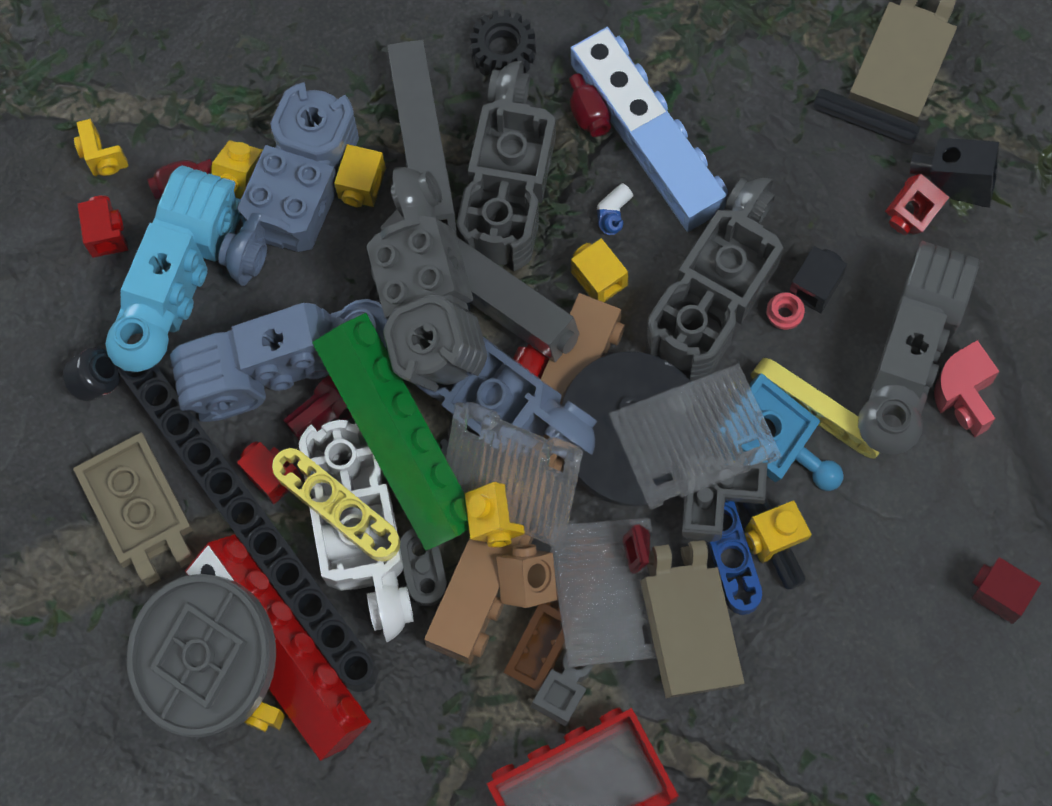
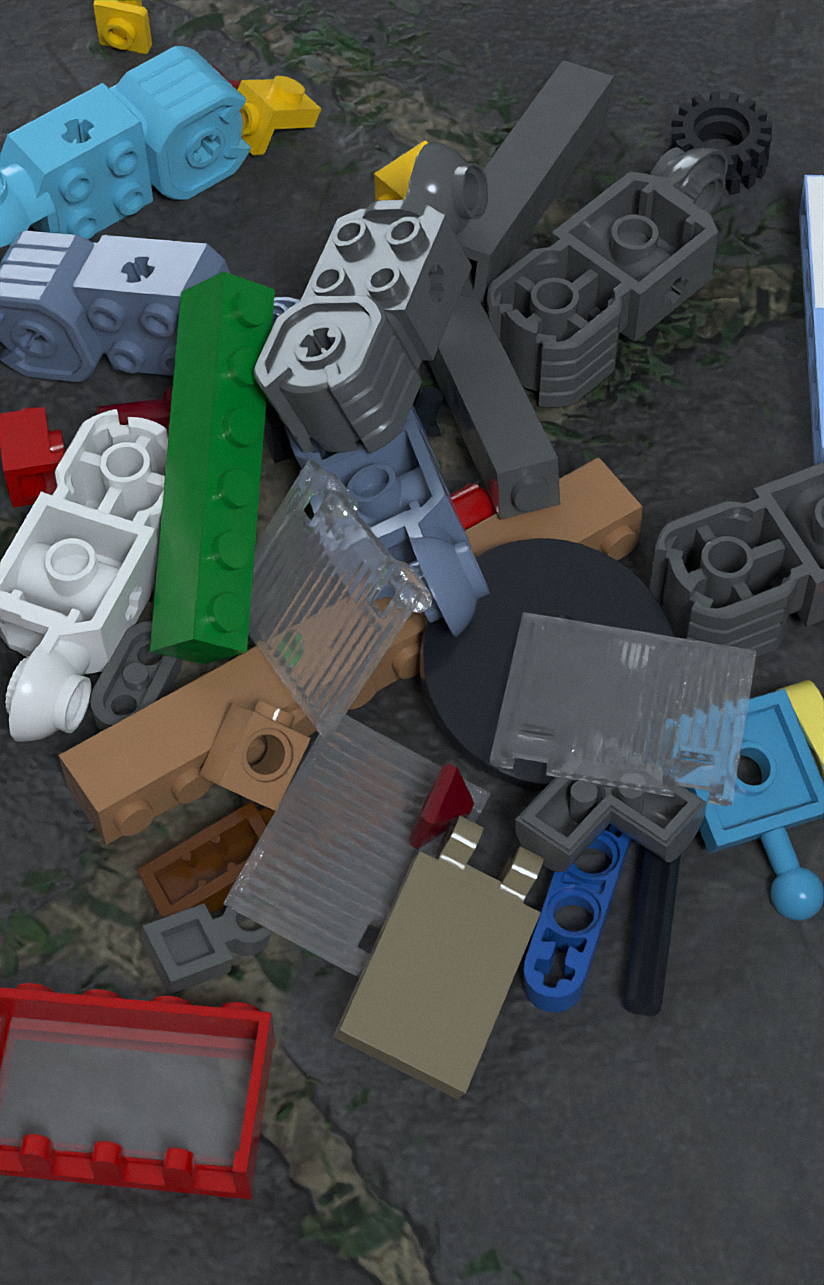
camera: 30 degrees right, 15 degrees down
red brick [77,195,128,258] -> none
sand blue brick [218,82,359,286] -> none
light yellow beam [272,448,400,562] -> none
yellow bracket [465,482,525,547] -> none
dark red plant [569,73,611,137] -> none
yellow brick [571,238,629,302] -> none
arm [597,183,633,235] -> none
yellow bracket [745,500,812,563] -> none

